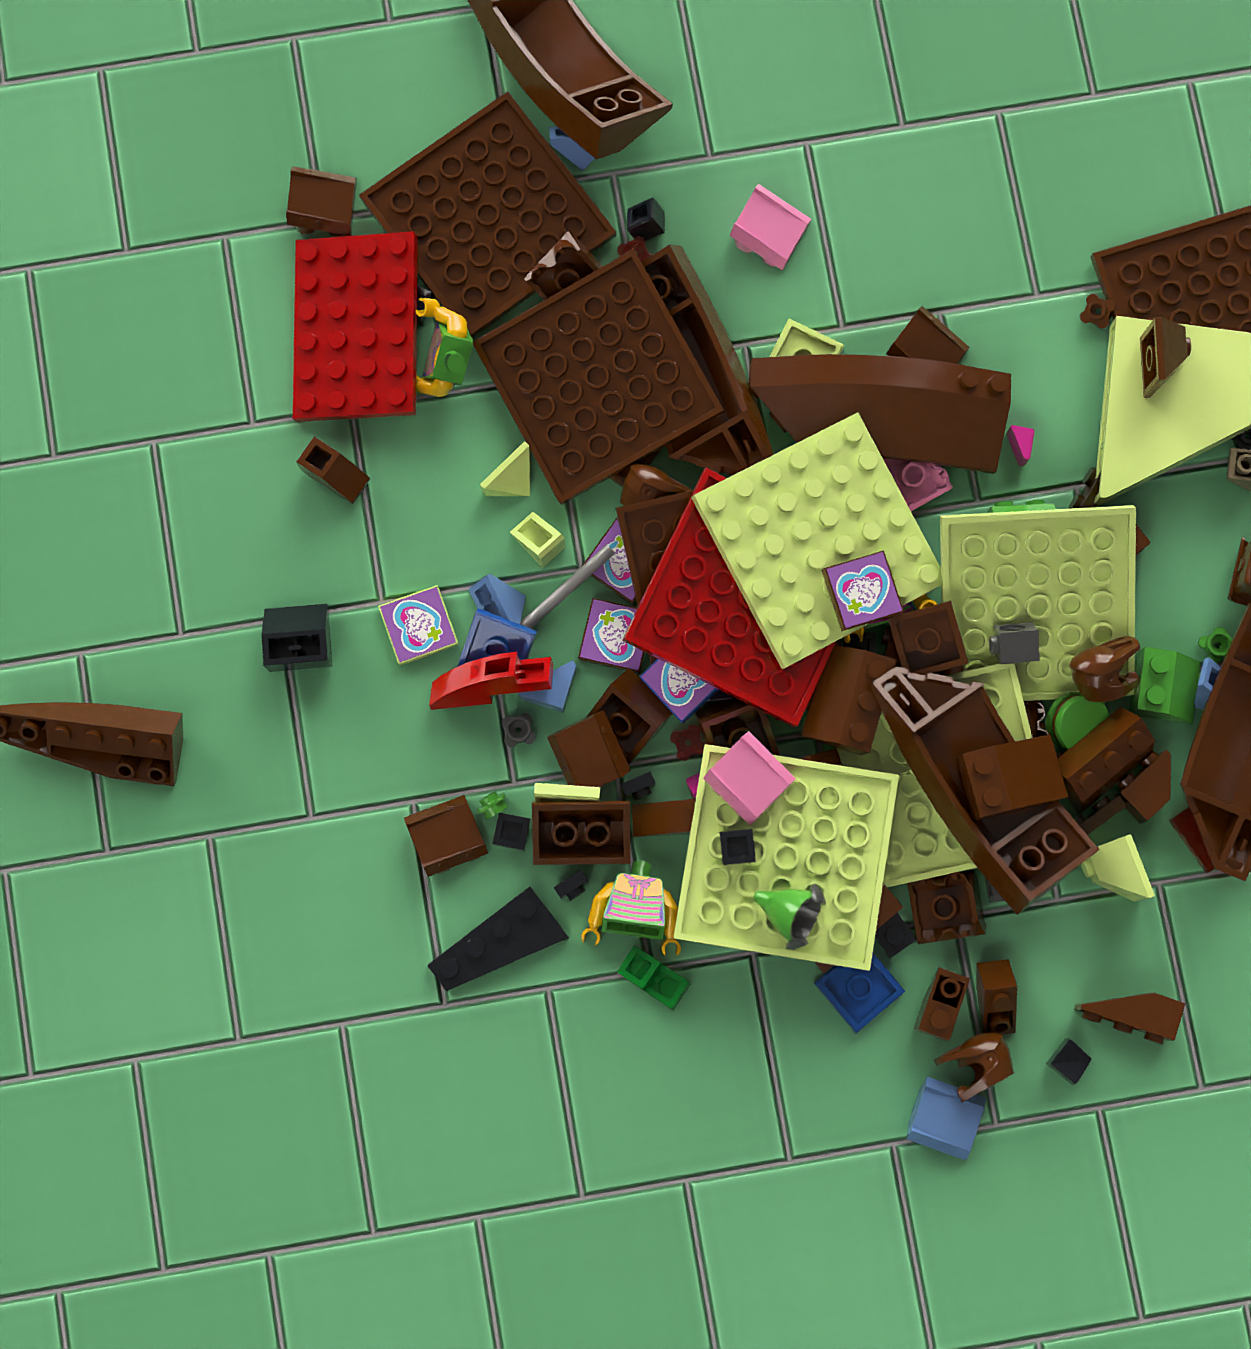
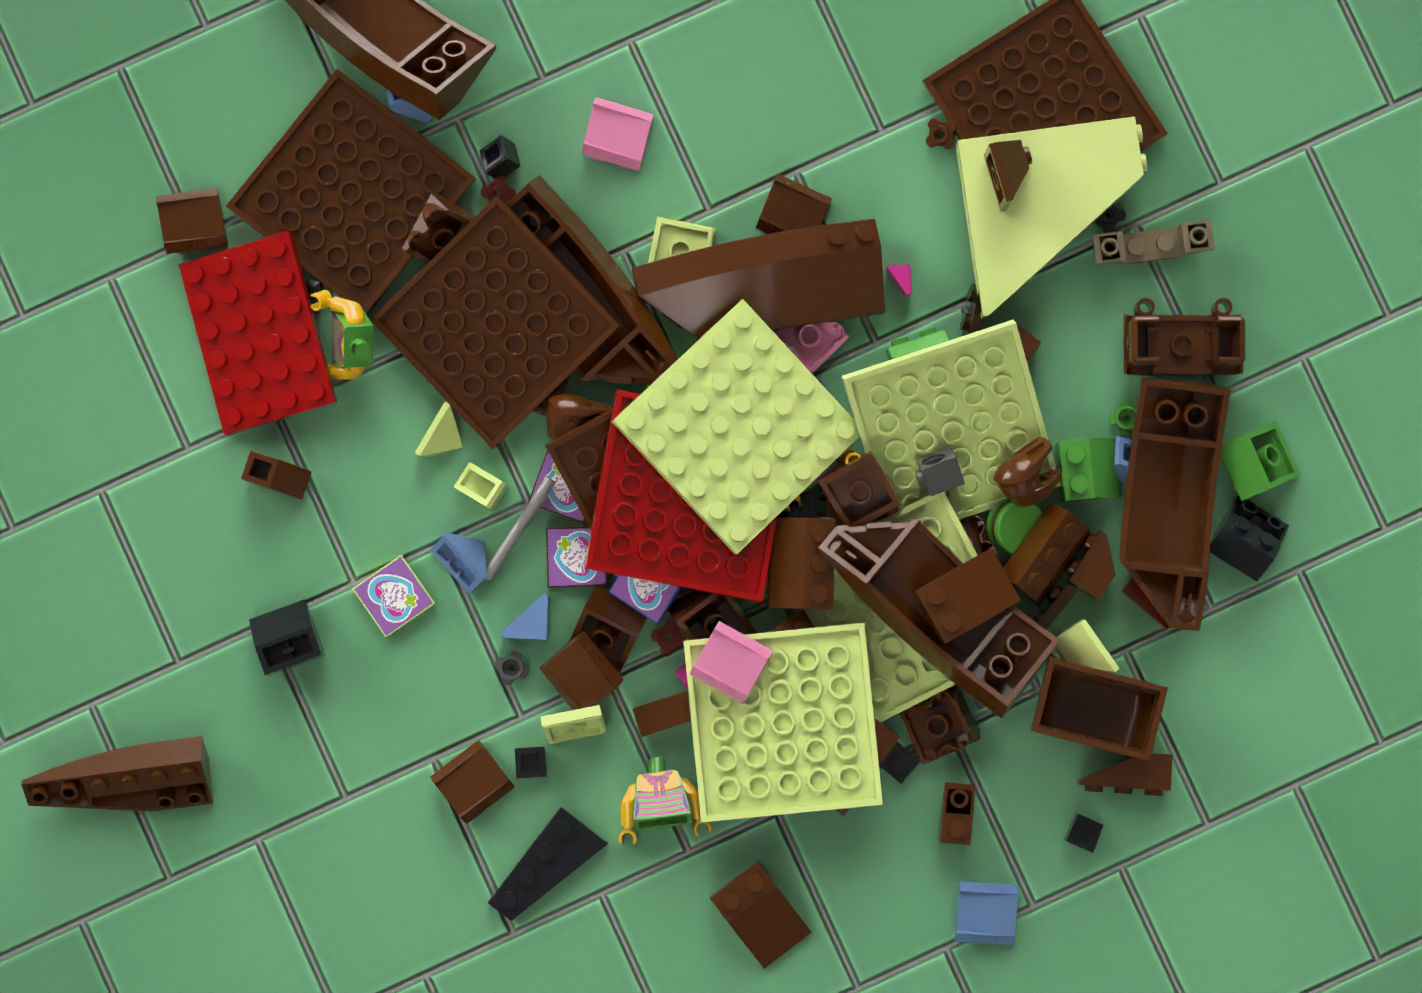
camera: 15 degrees left, 5 degrees up
red slope [429,652,554,710] -> none
blue tile [457,608,537,667] -> none
bright green plate [477,791,508,819] -> none
reddish brown slope [532,801,630,865] -> none
black plate [554,870,588,901] -> none
green slope [617,945,691,1011] -> none
black plate [621,771,656,801] -> none
black plate [719,829,756,866] -> none
hat [754,884,826,950] -> none
blue tile [814,953,905,1033] -> none
tile [821,550,904,632] -> none
reddish brown helmet [934,1032,1014,1102] -> none
reddish brown slope [976,959,1017,1034] -> none
none -> reddish brown slope [710,860,812,969]
none -> reddish brown container [1030,657,1168,761]

